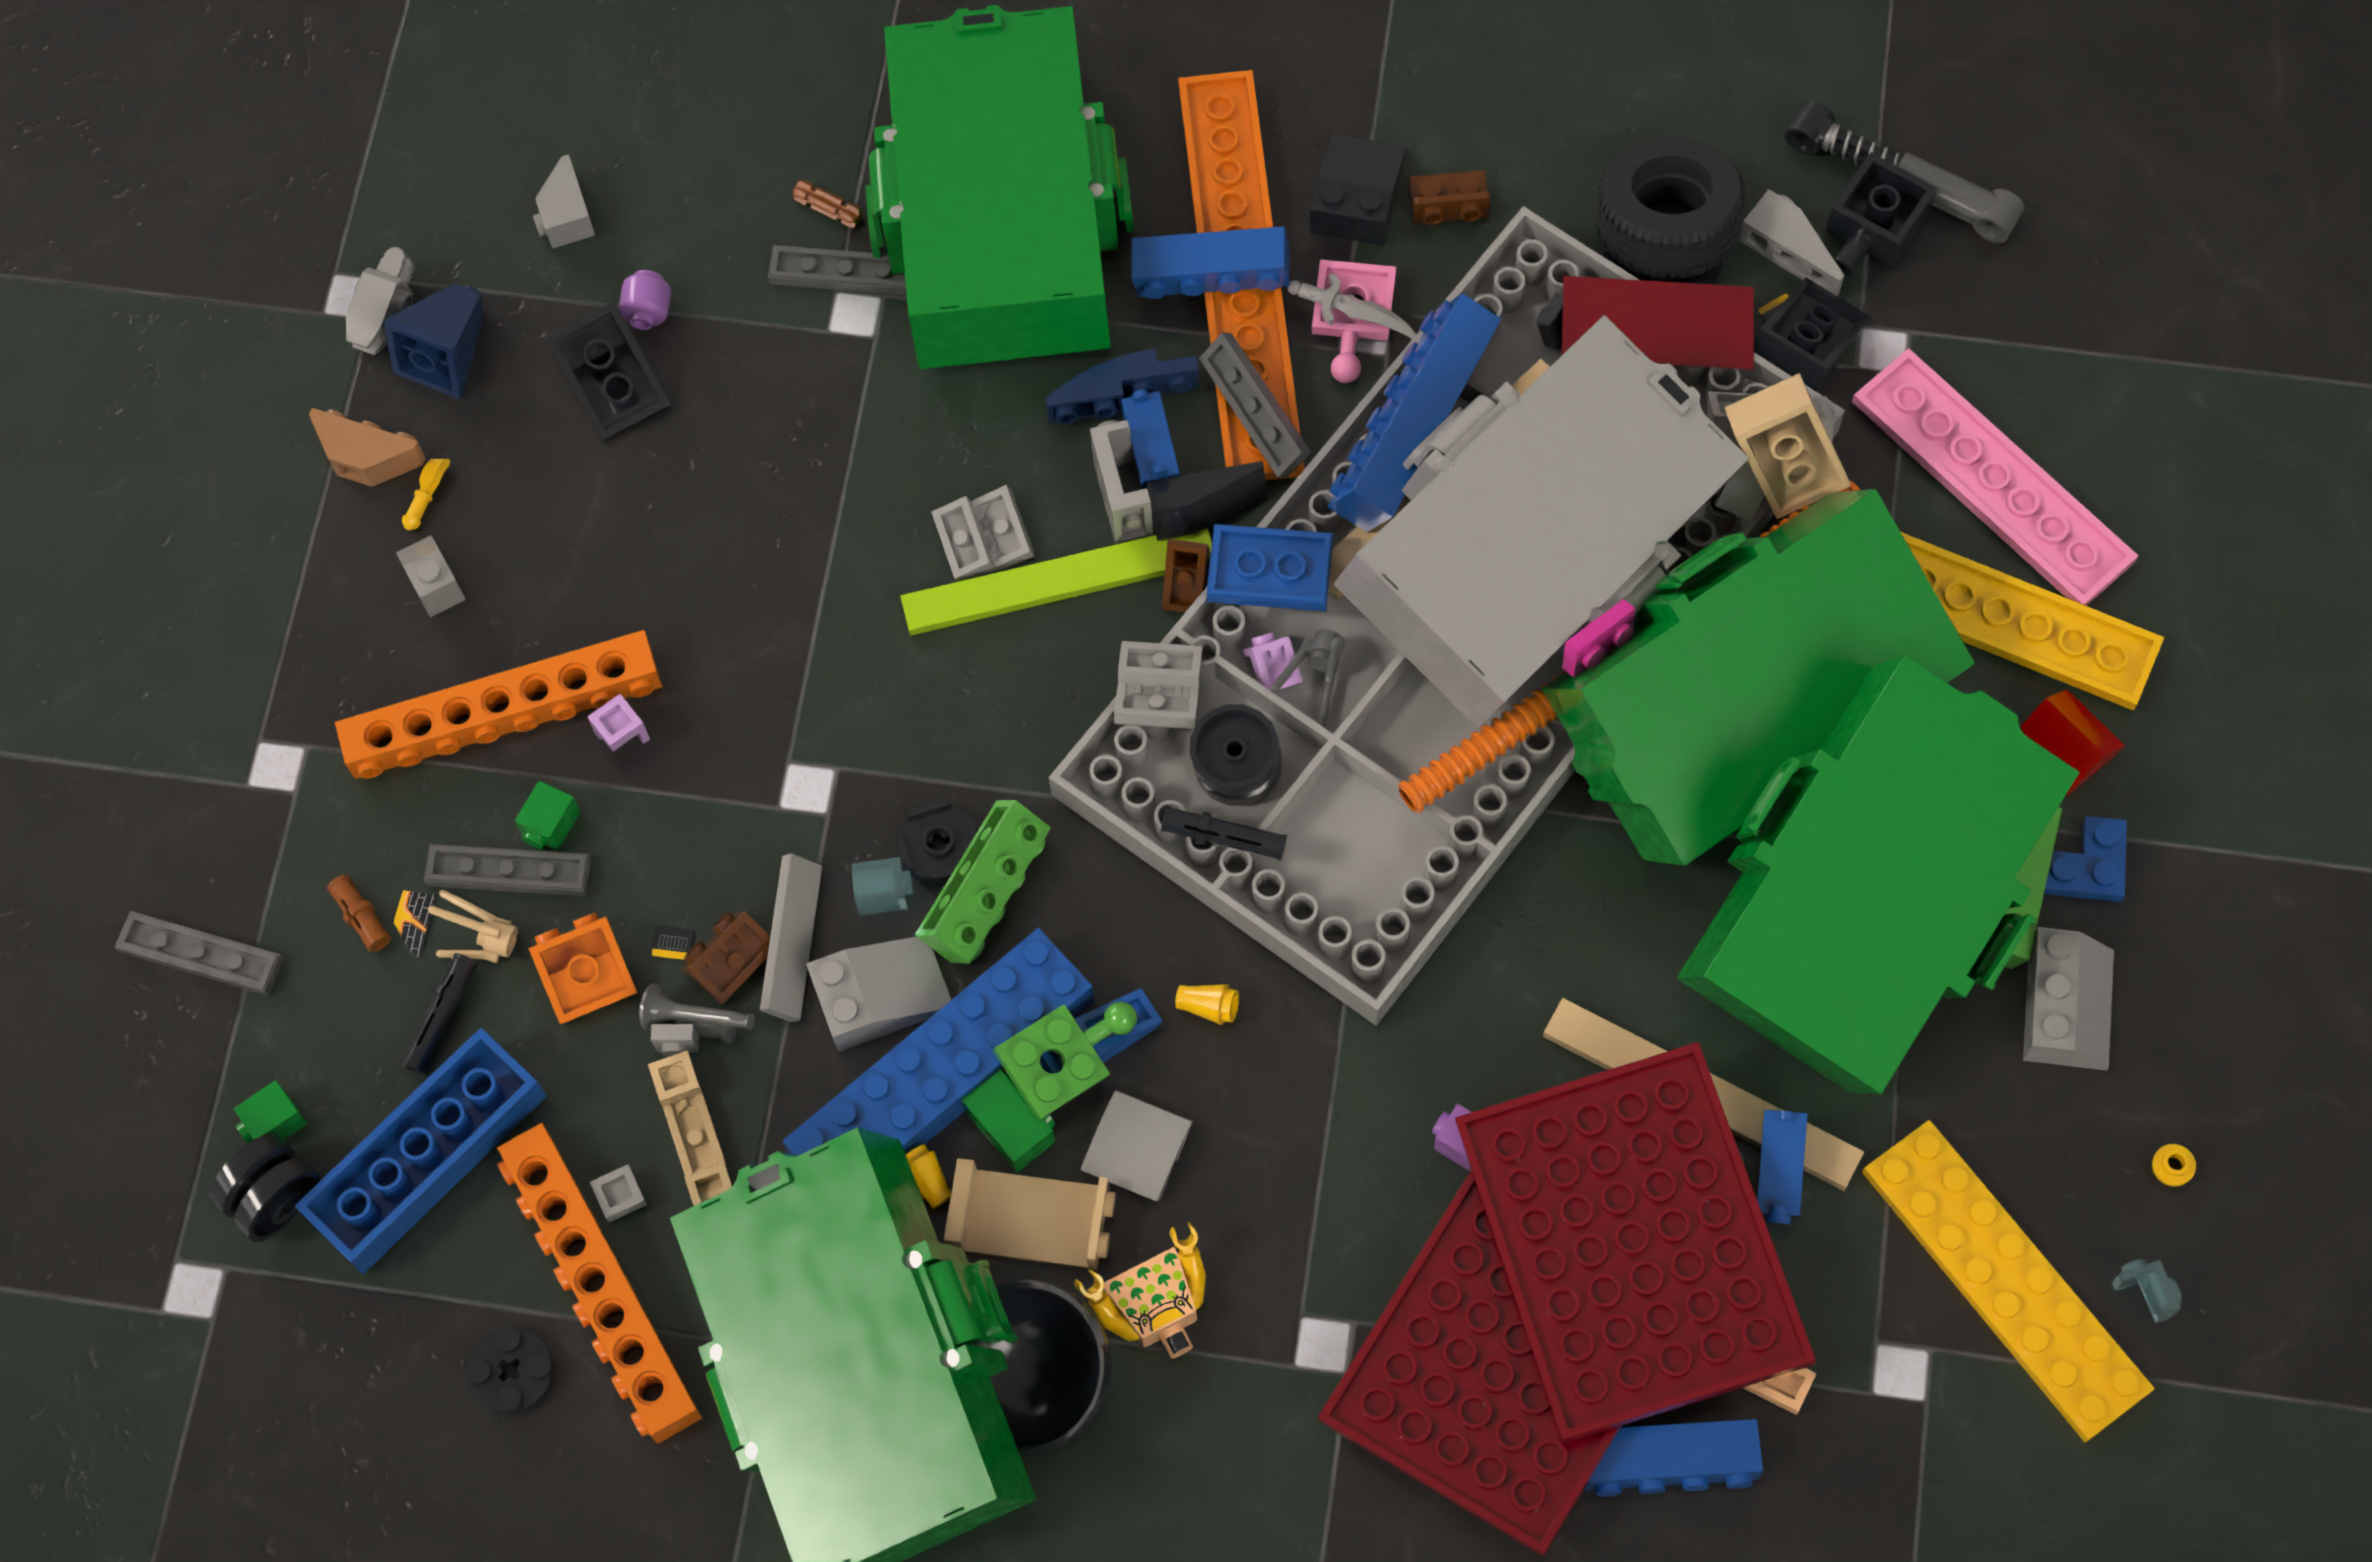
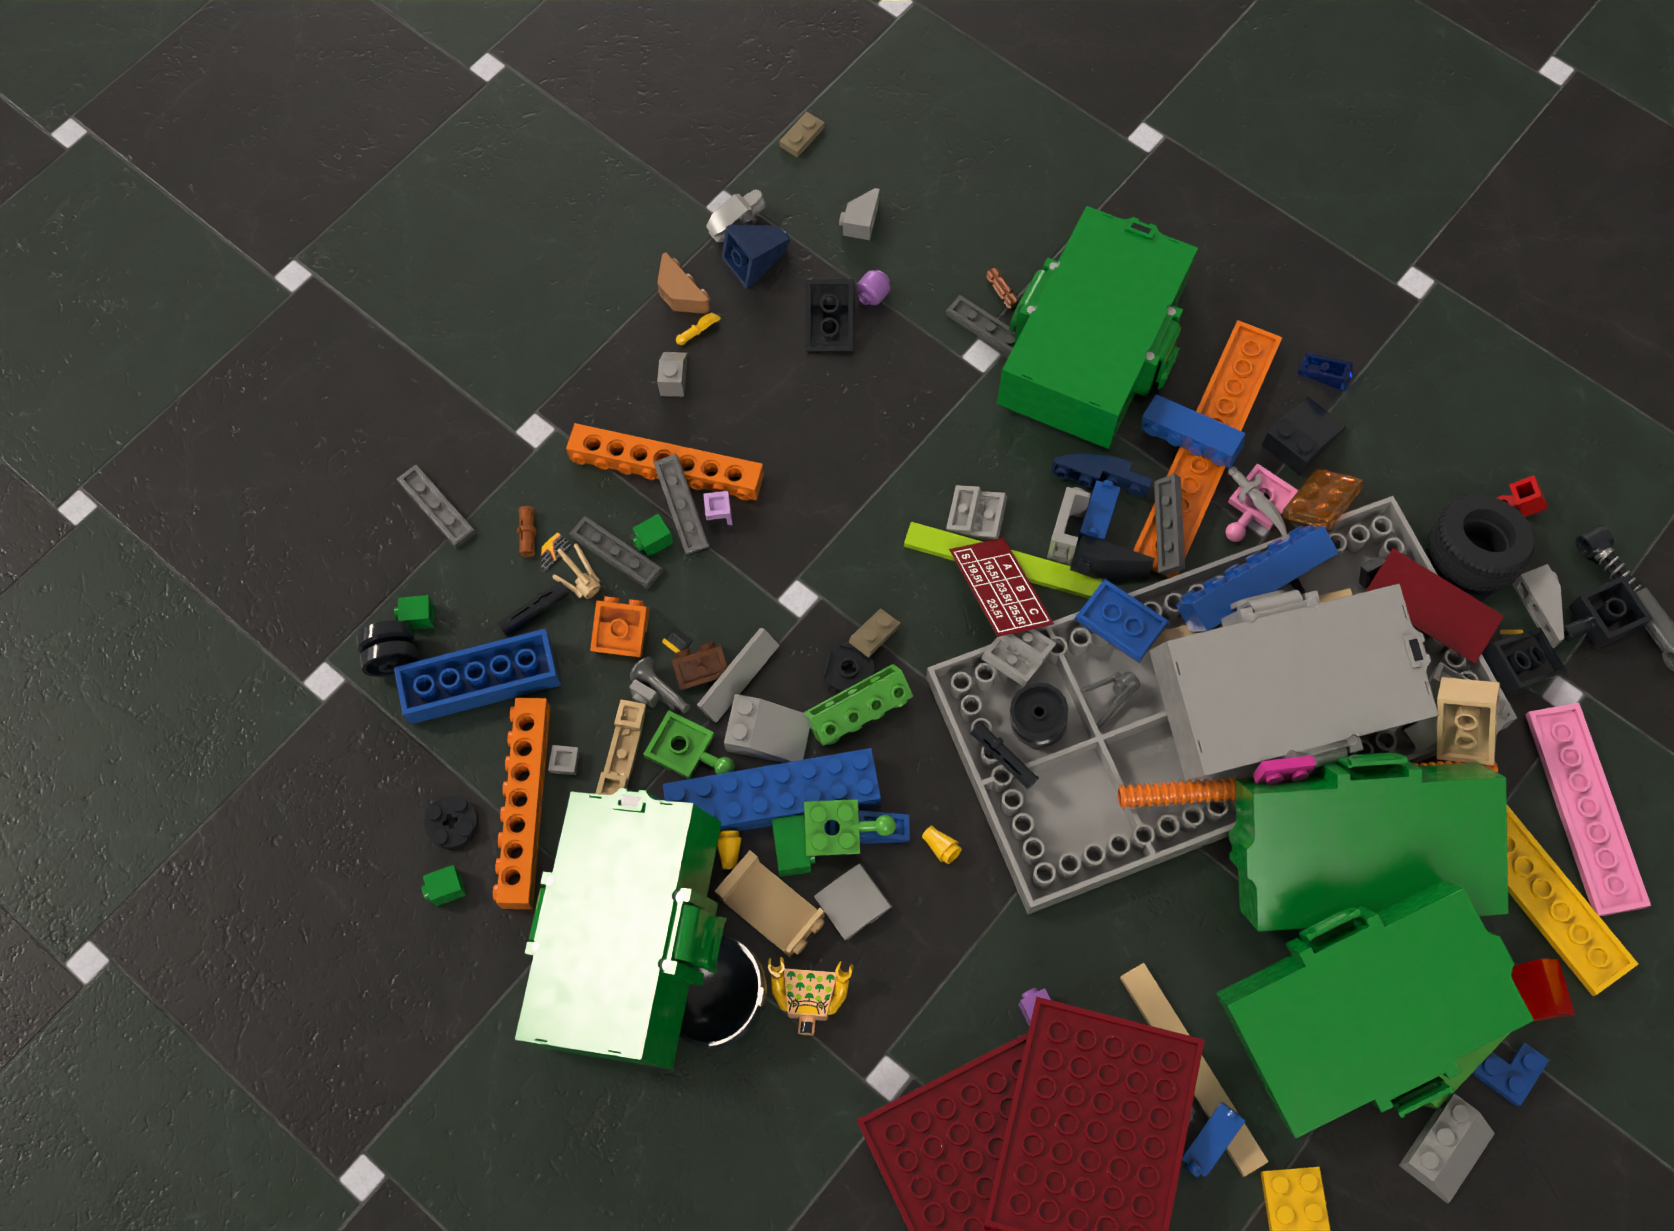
camera: 30 degrees right, 0 degrees up
clear light blue brick [851,857,914,915] -> none
reddish brown slope [1162,539,1211,613] -> none
lavender bracket [1242,632,1303,691] -> none
reddish brown bracket [1409,170,1490,225] -> none
none -> green brick [421,865,467,907]
none -> bright green plate [643,710,735,779]
none -> flat silver tile [653,454,710,555]
none -> dark tan plate [779,111,825,158]
none -> dark tan plate [849,608,900,657]
none -> dark red sticker [949,538,1054,637]
none -> clear orange plate [1283,469,1363,530]
none -> clear blue slope [1298,353,1353,391]
none -> red brick [1496,475,1549,517]

